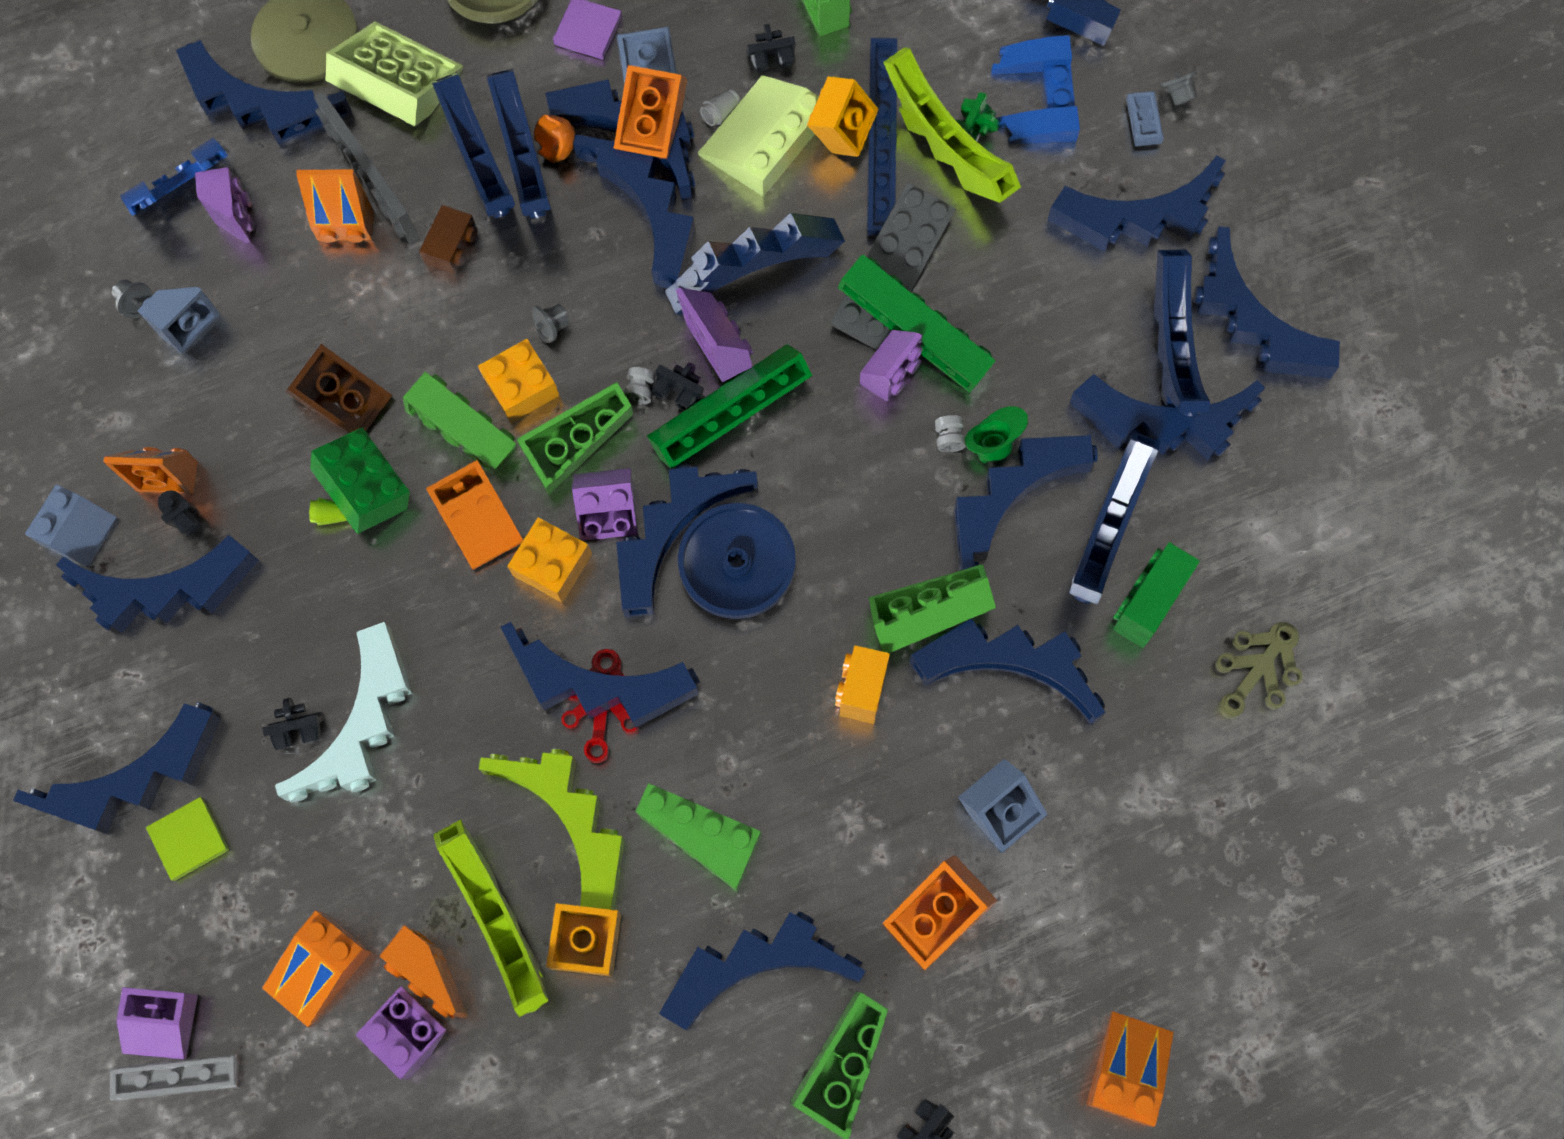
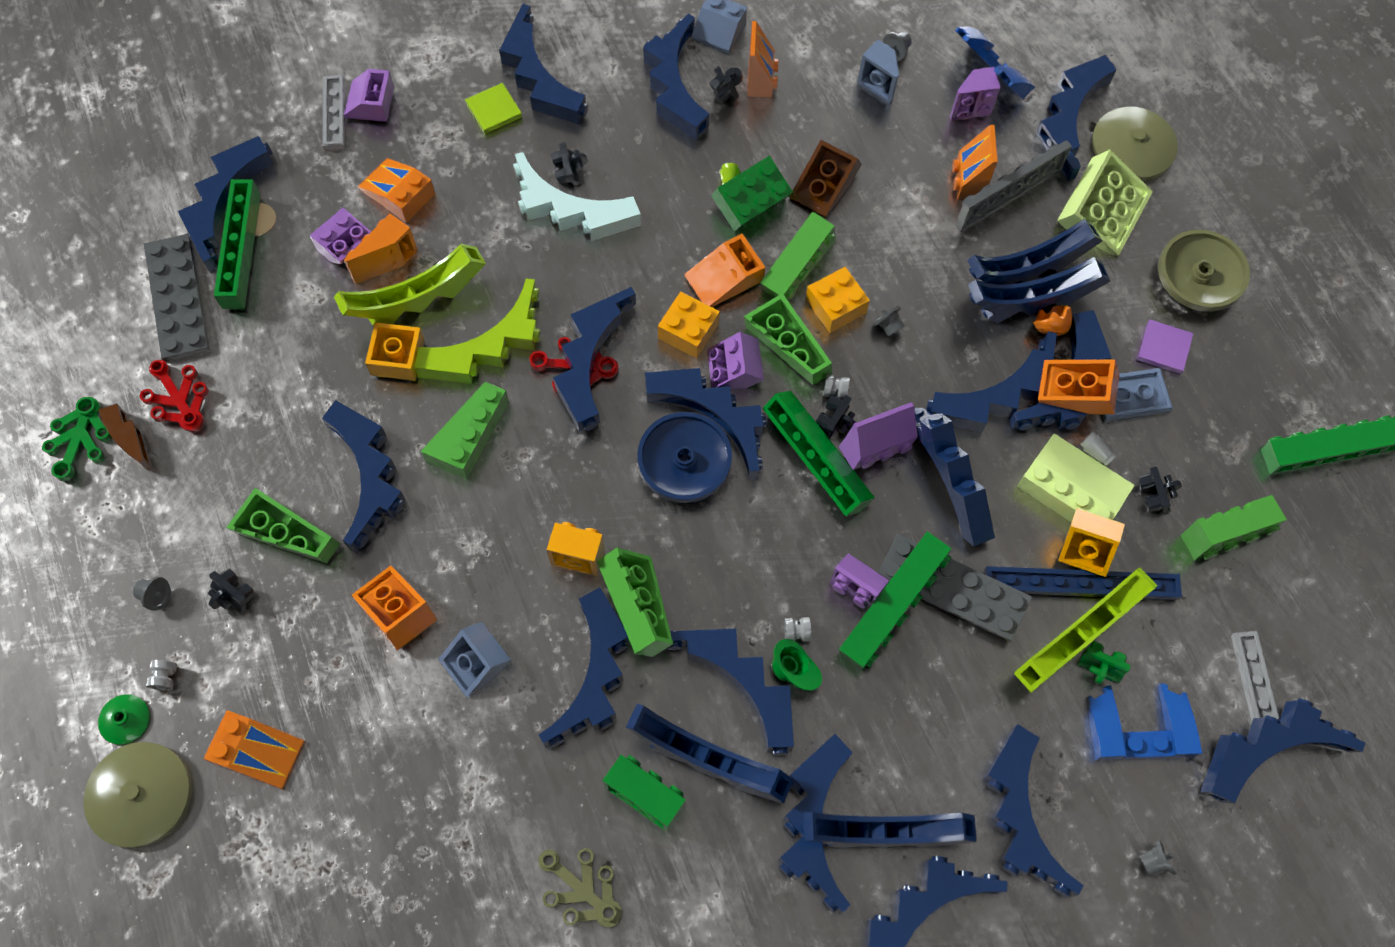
camera: 85 degrees right, 5 degrees down
reddish brown brick [419,205,478,274] -> none
sand blue plate [1126,91,1164,146] -> none

